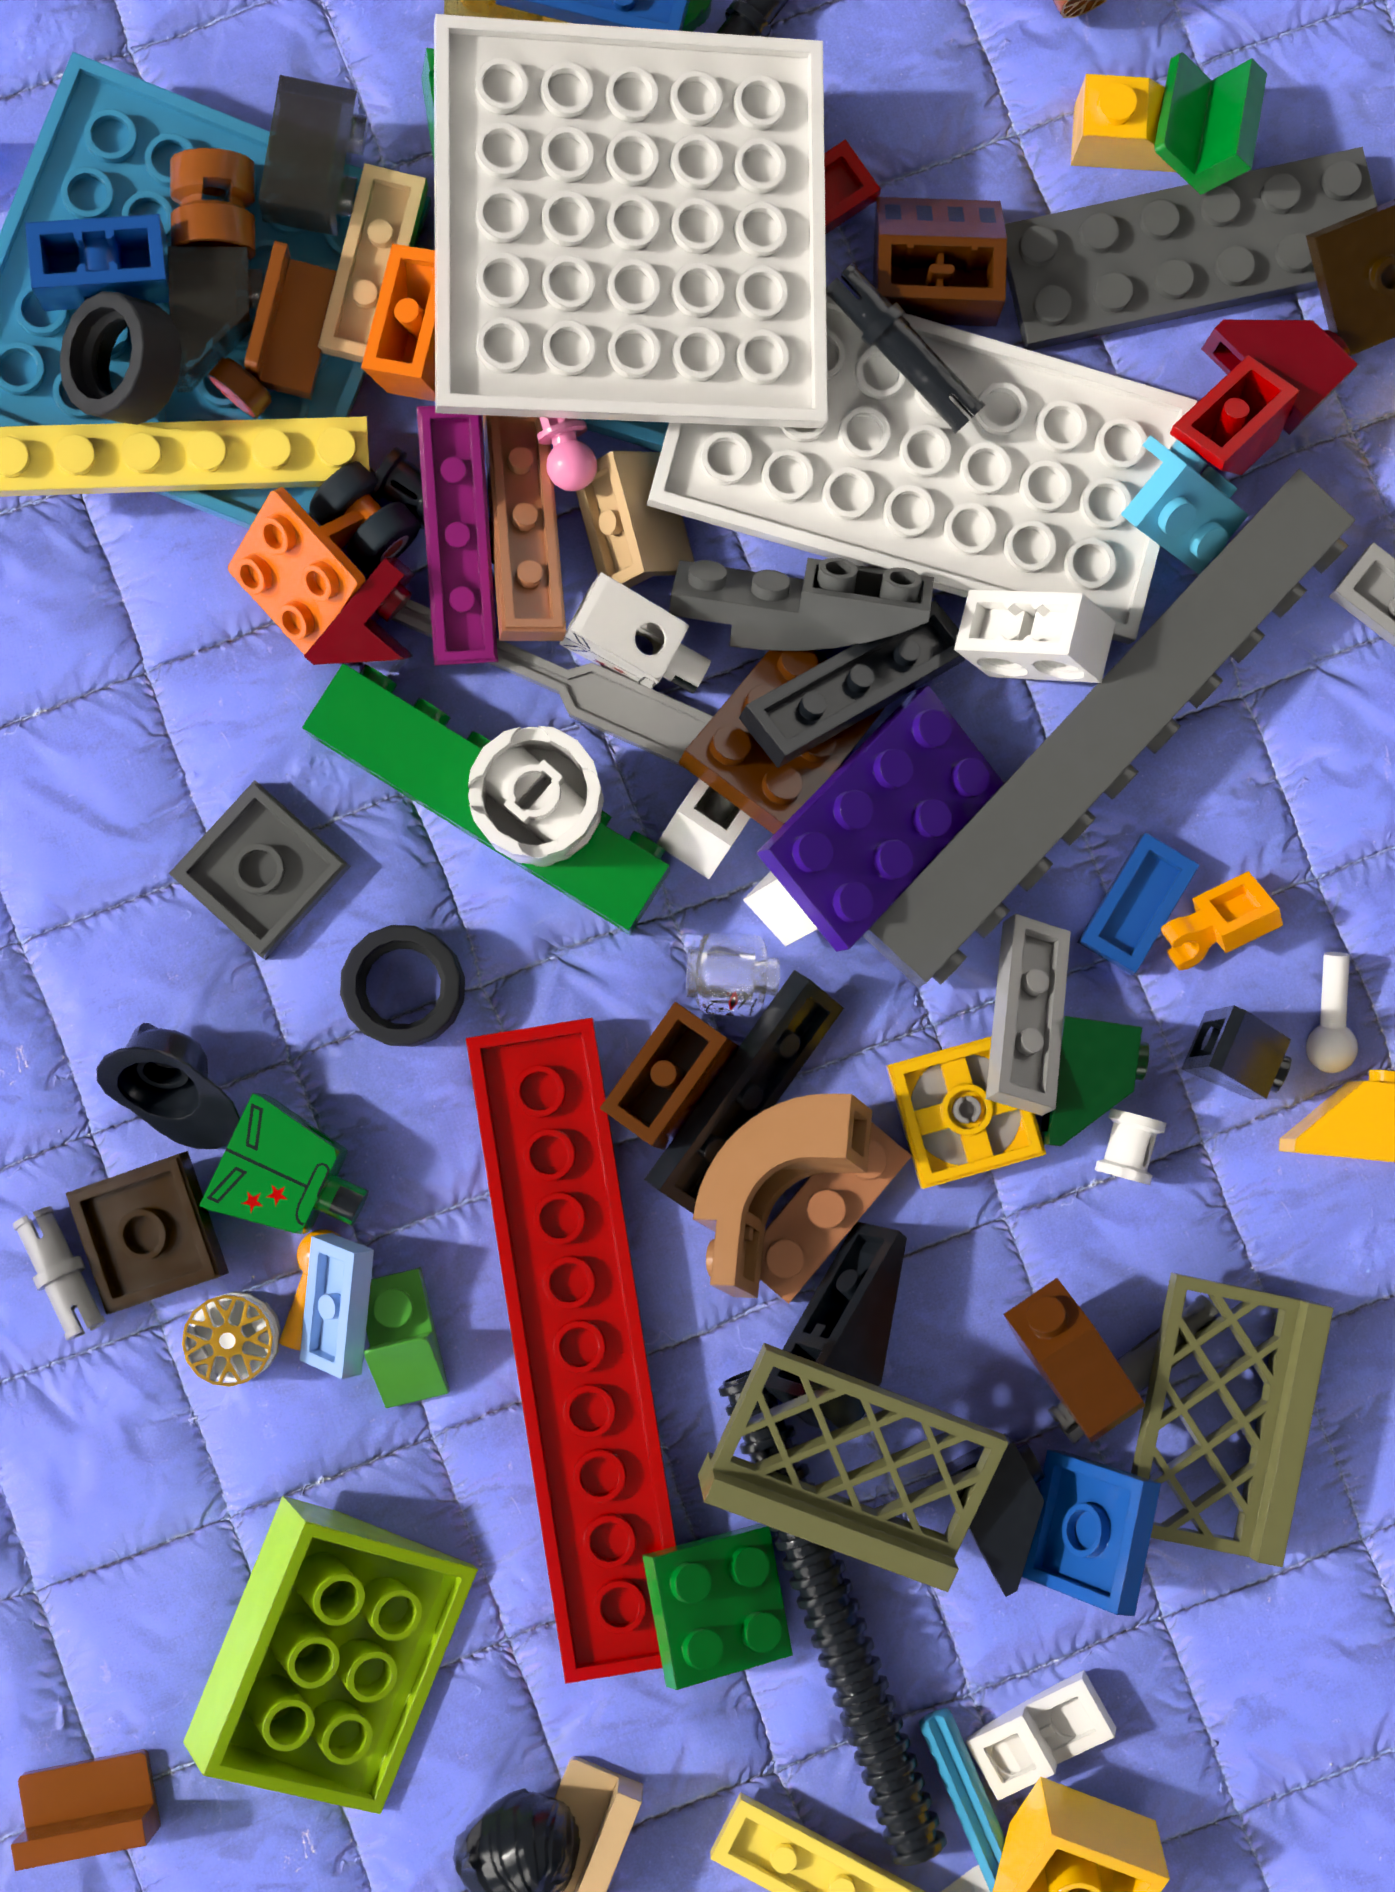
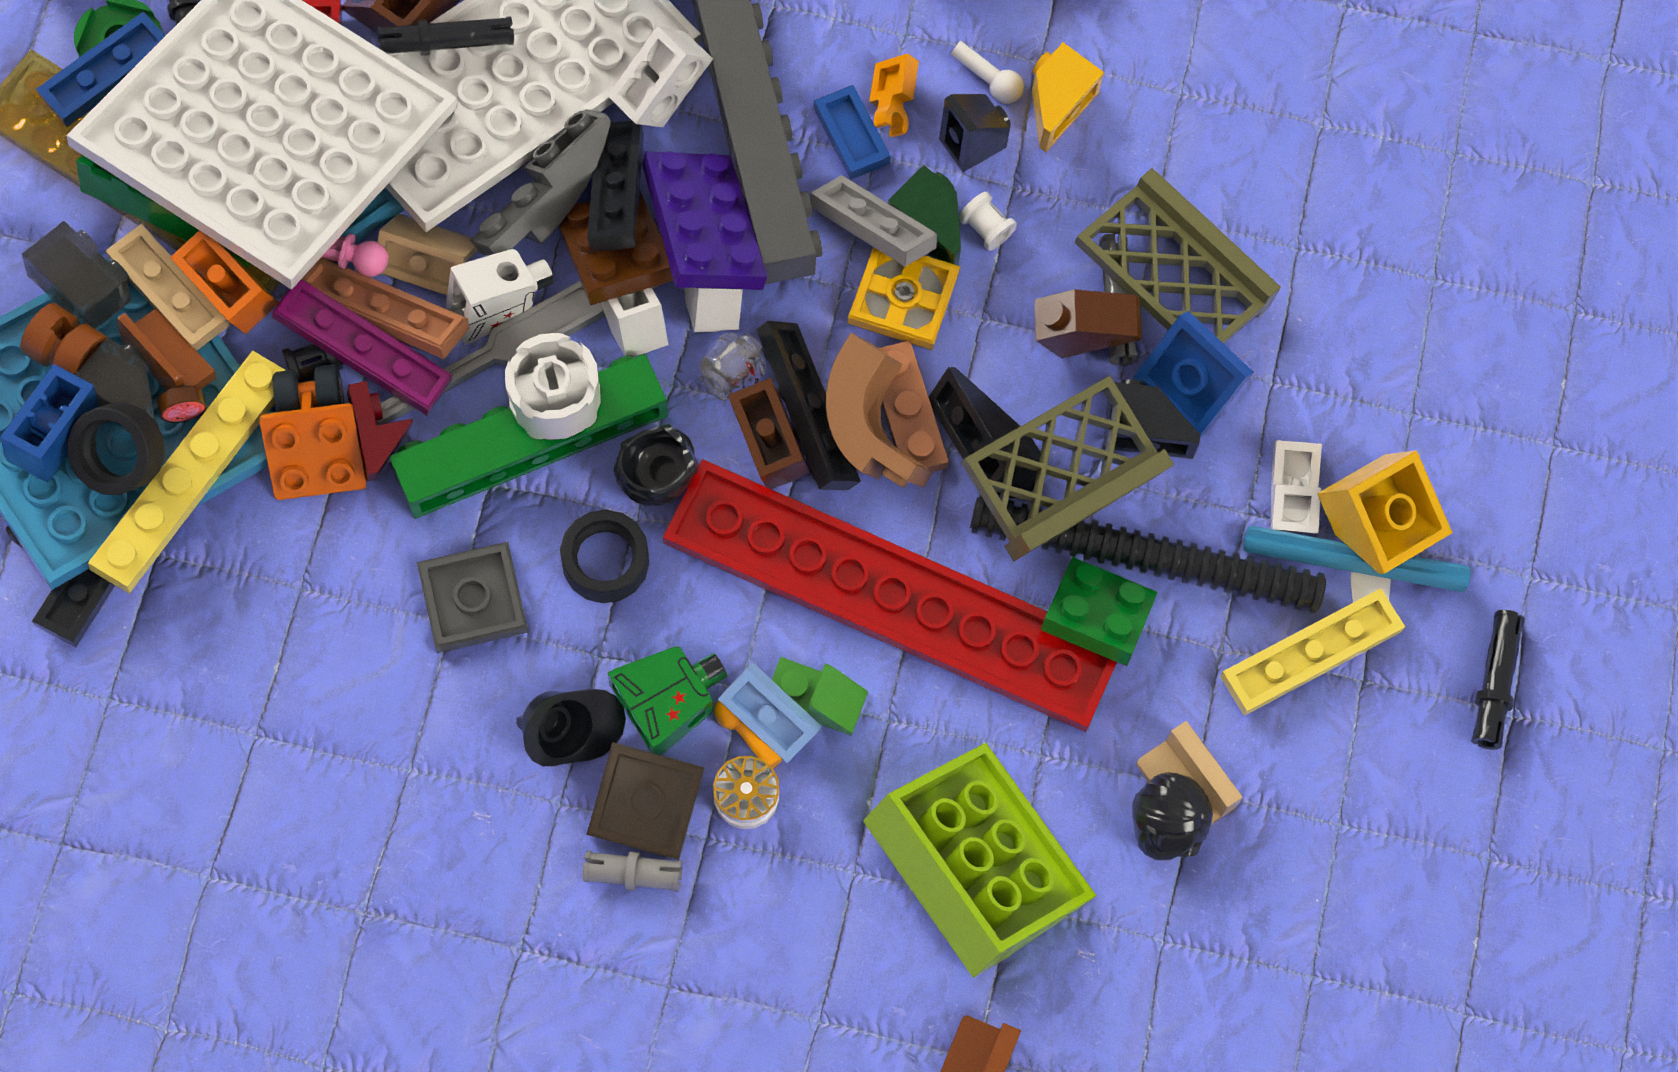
camera: 60 degrees left, 15 degrees down
none -> black hair [613,424,699,506]

